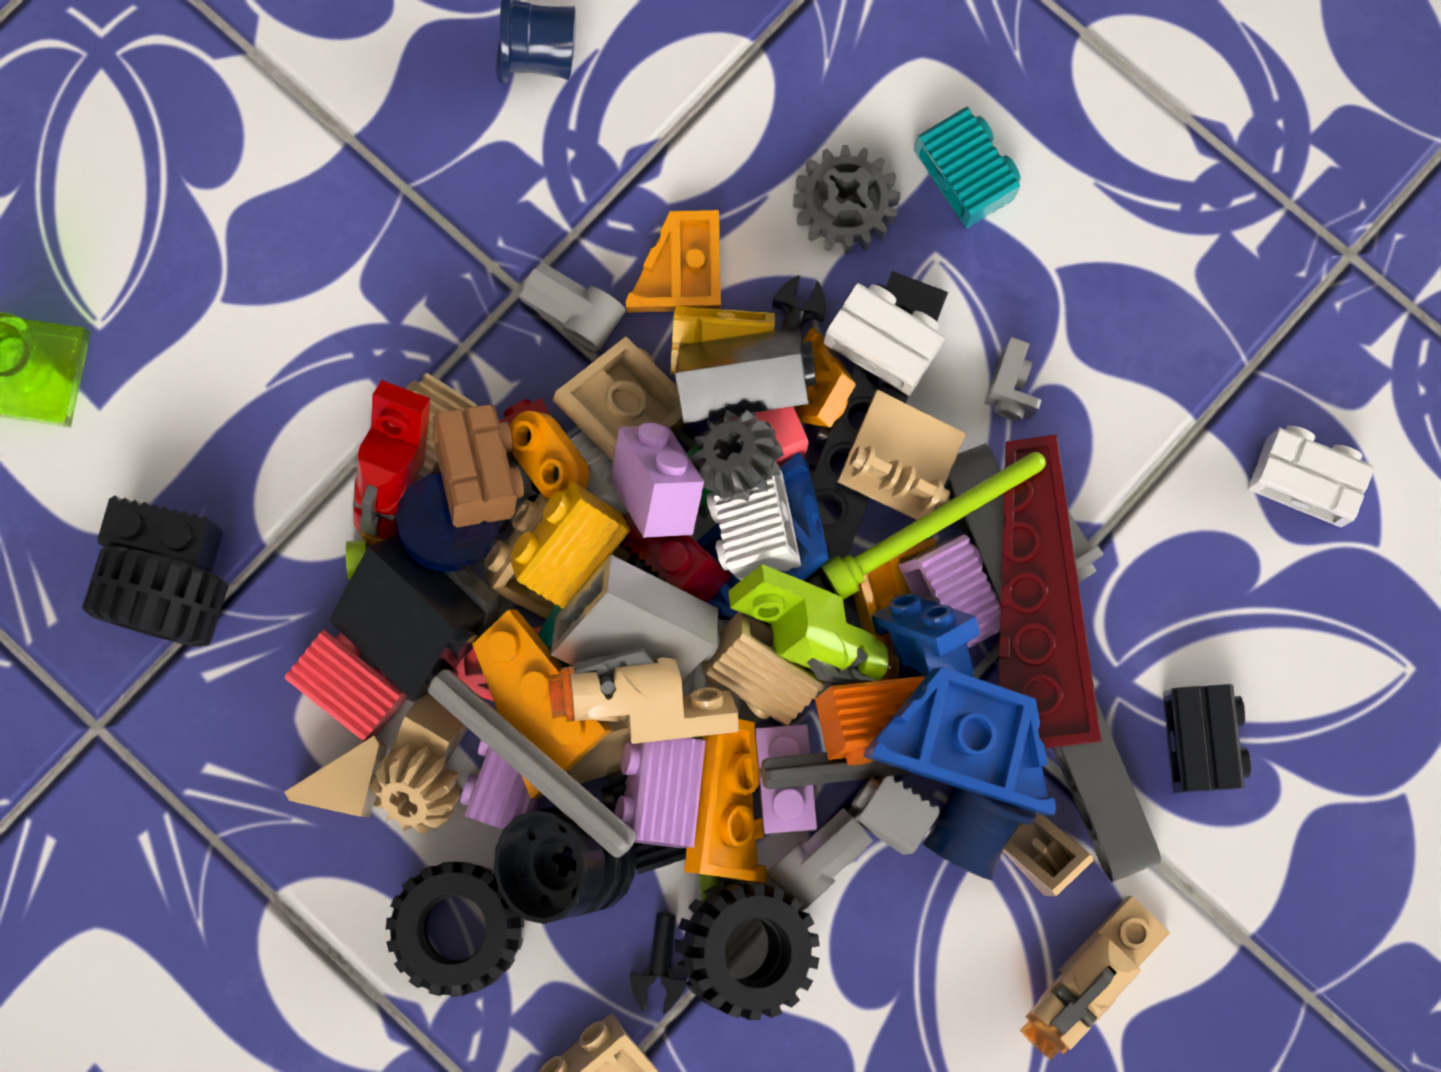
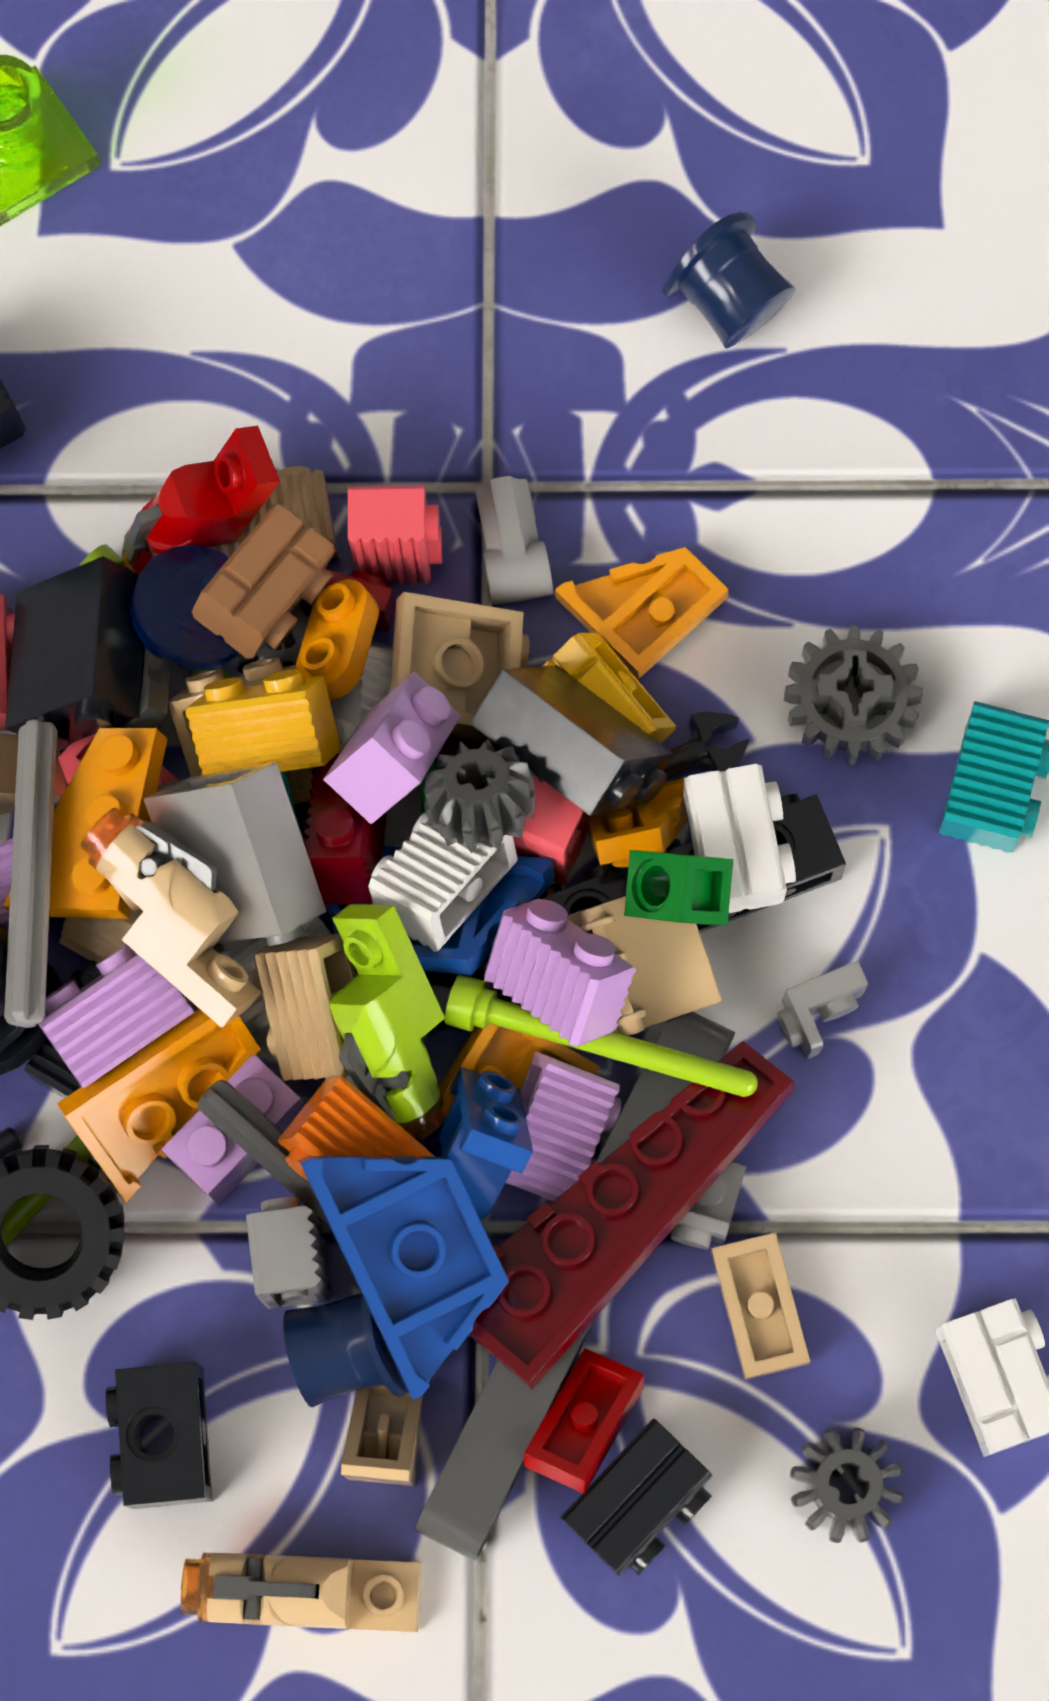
camera: 55 degrees right, 5 degrees down
light grey piece [766,808,873,912] -> none
none -> black brick [106,1362,213,1509]
none -> coral brick [348,485,443,586]
none -> lavender brick [484,898,636,1046]
none -> red plate [524,1348,644,1494]
none -> green brick [624,850,733,925]
none -> tan plate [711,1232,810,1380]
none -> dark grey gear [790,1428,904,1543]

